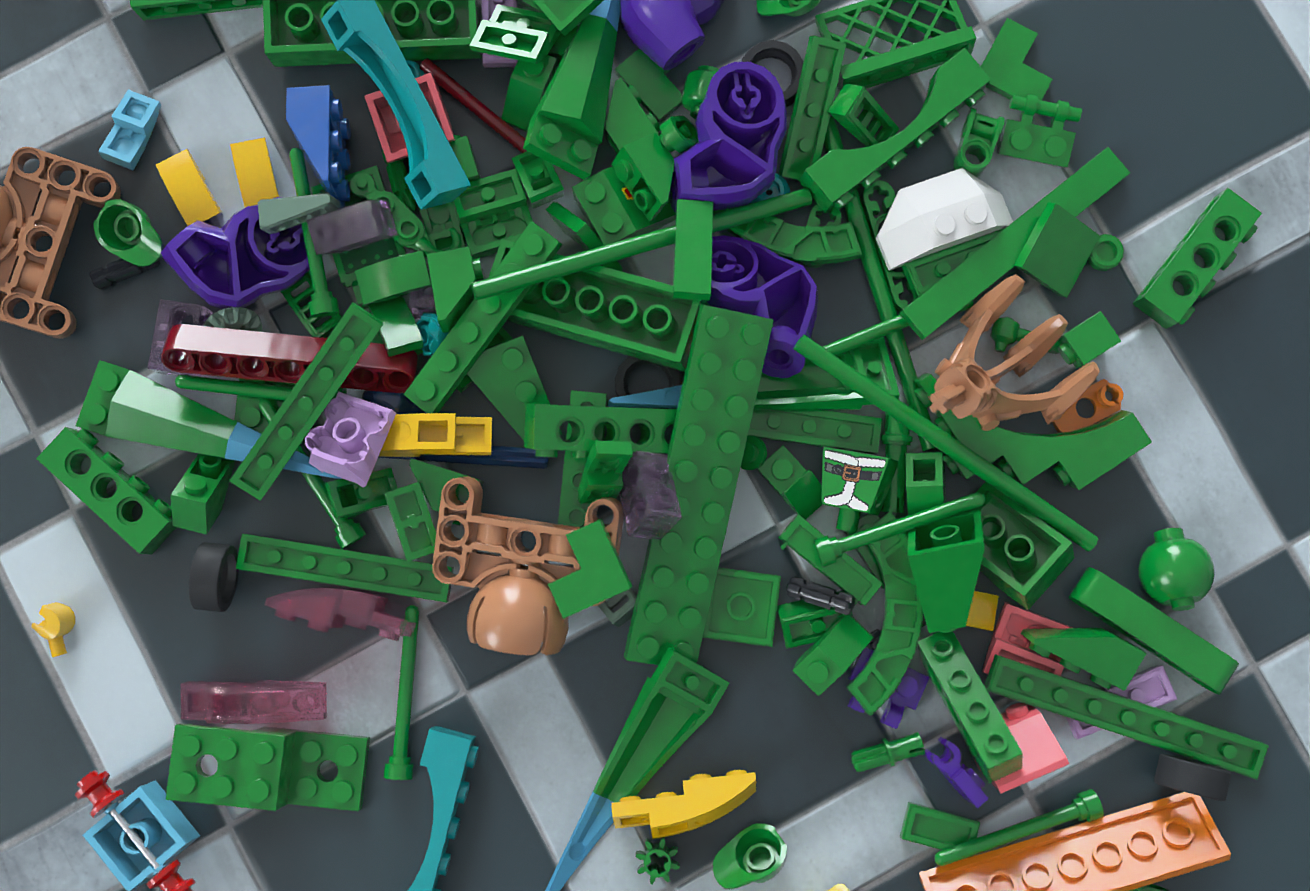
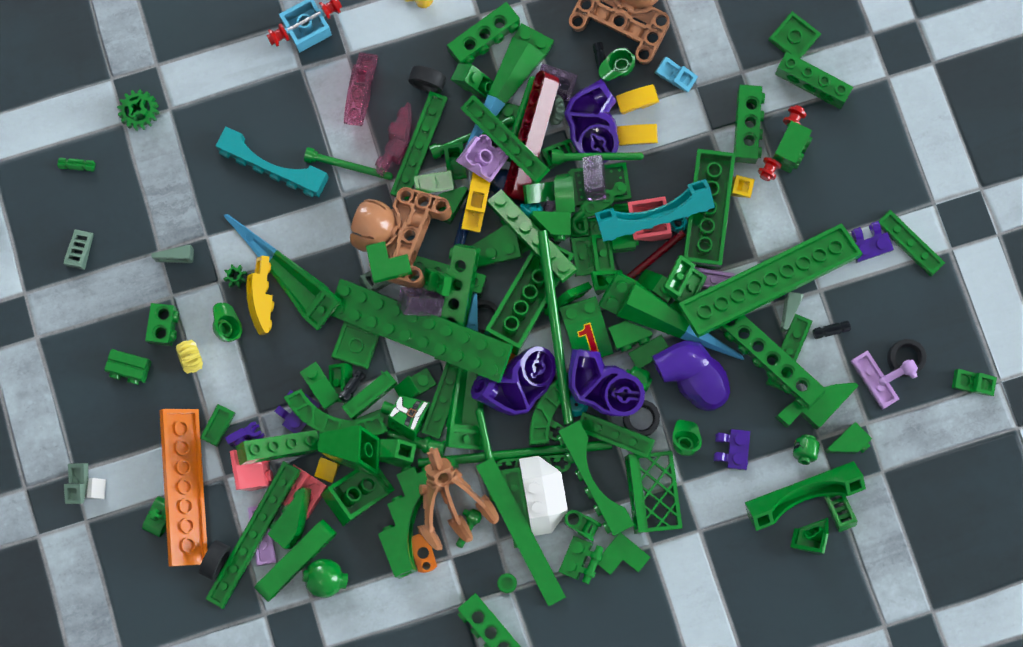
camera: 100 degrees right, 5 degrees down
green bracket [165,723,370,811] -> none
sand green slope [258,193,340,234] -> none
slope [286,85,351,215] -> none
green slope [611,132,674,222] -> none
green plate [659,115,699,154] -> none
green tile [673,199,713,301] -> none
green plate [740,435,767,470] -> none
green piece [793,334,1098,552] -> none
green piece [813,492,985,567] -> none
green slope [828,84,900,147] -> none
green axle [851,732,925,772] -> none
green piece [934,789,1104,866] -> none
green tile [1014,202,1100,298] -> none
green slope [1057,311,1121,369] -> none

